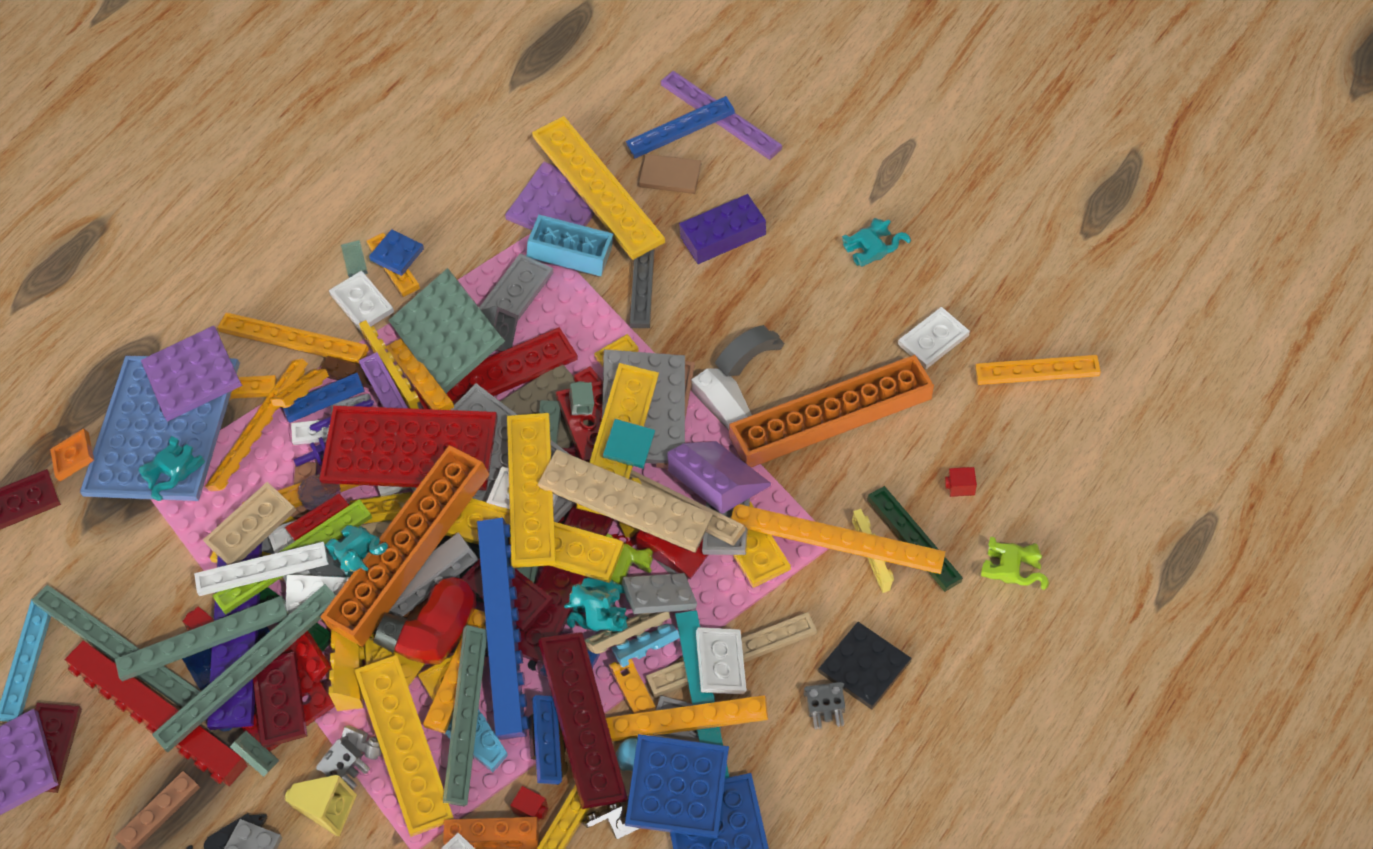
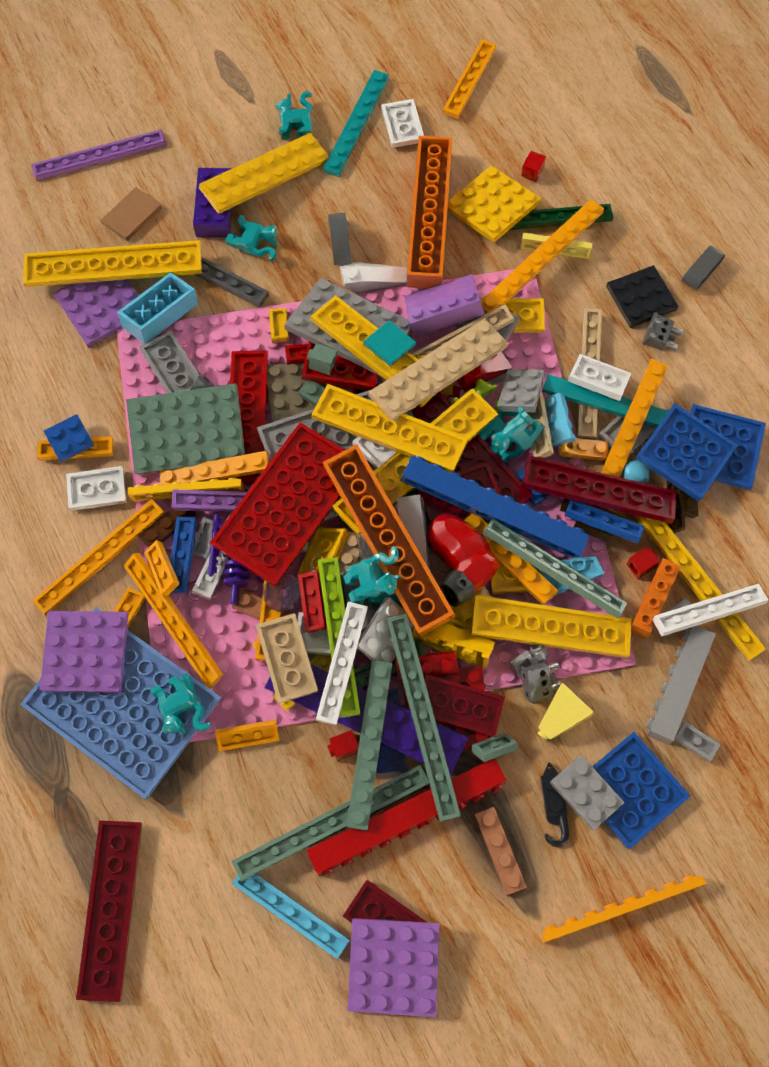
camera: 65 degrees left, 10 degrees up
orange plate [50,428,94,482] -> none
clear light blue tile [341,240,368,278] -> none
blue plate [626,96,735,159] -> none
lime animal [981,537,1049,590] -> none
none -> yellow plate [199,133,329,214]
none -> light orange plate [215,719,279,751]
none -> teal animal [225,215,278,261]
none -> teal plate [323,70,389,177]
none -> yellow plate [447,165,541,243]
none -> dark grey beam [682,245,725,291]

